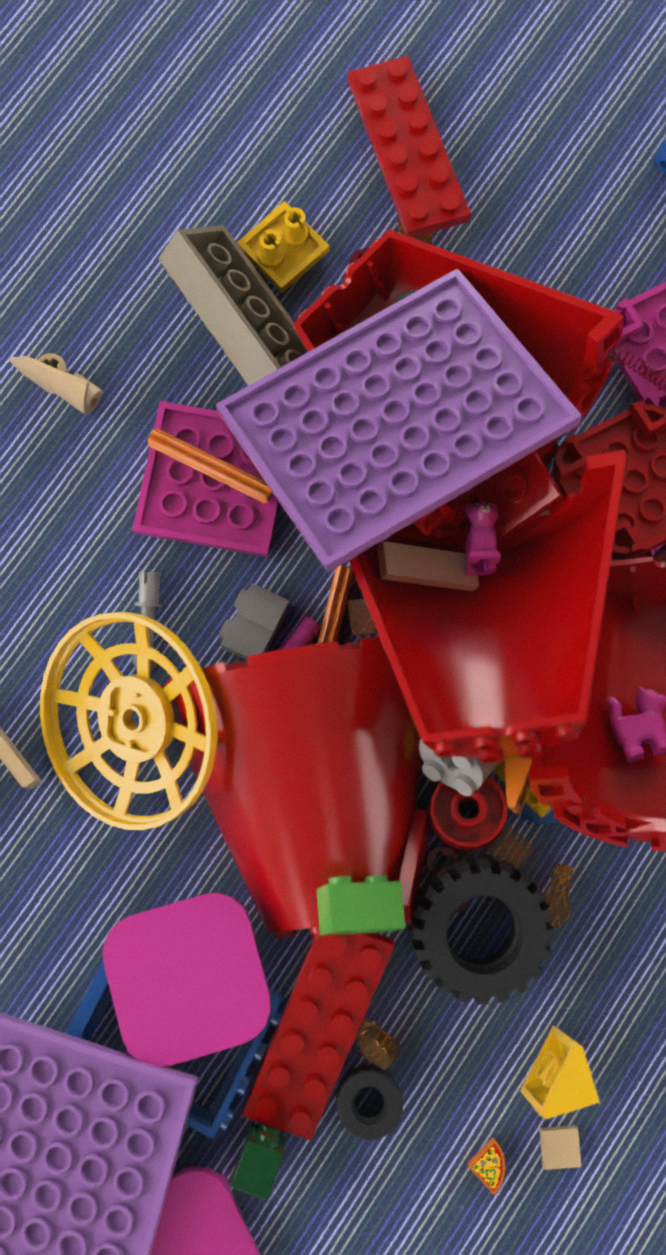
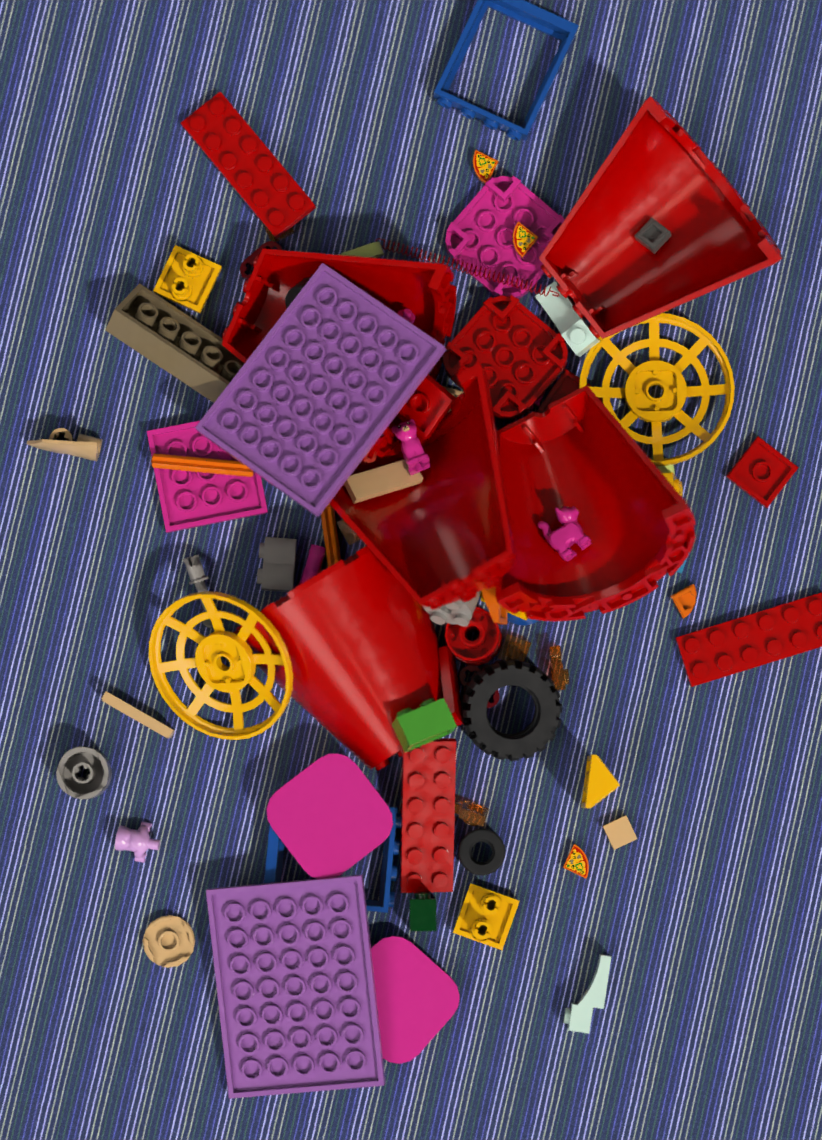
camera: 15 degrees left, 5 degrees up
none -> yellow plate [453,883,520,950]

